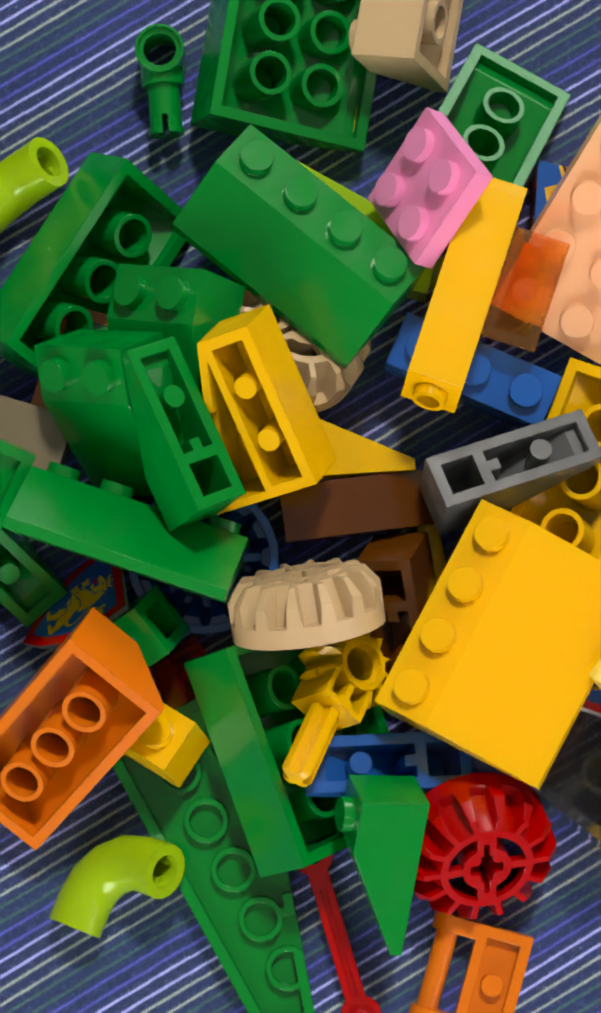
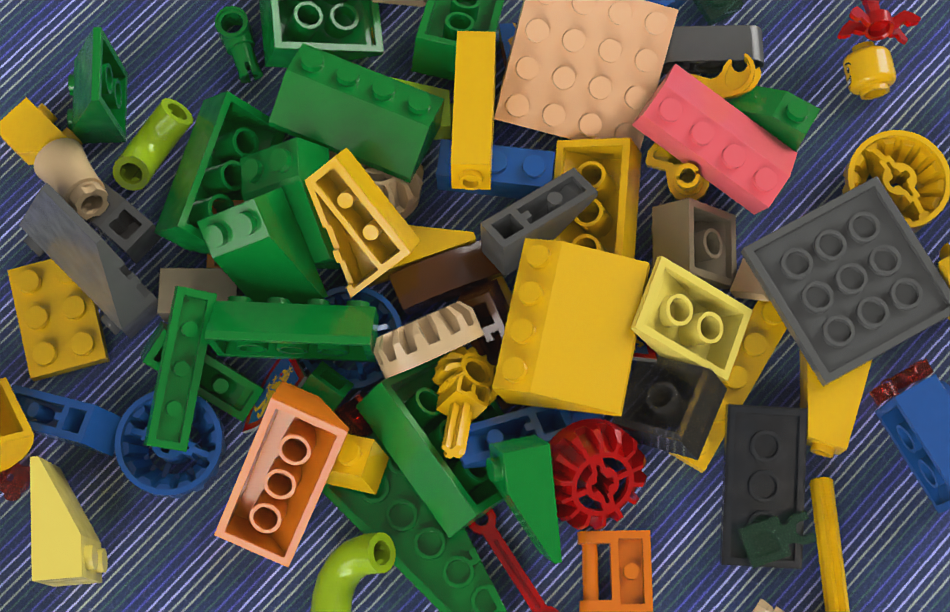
camera: 20 degrees left, 10 degrees down
green slope [121,336,246,532] -> none
bright pink plate [368,107,493,269] -> none
clear orange slope [480,226,570,352] -> none

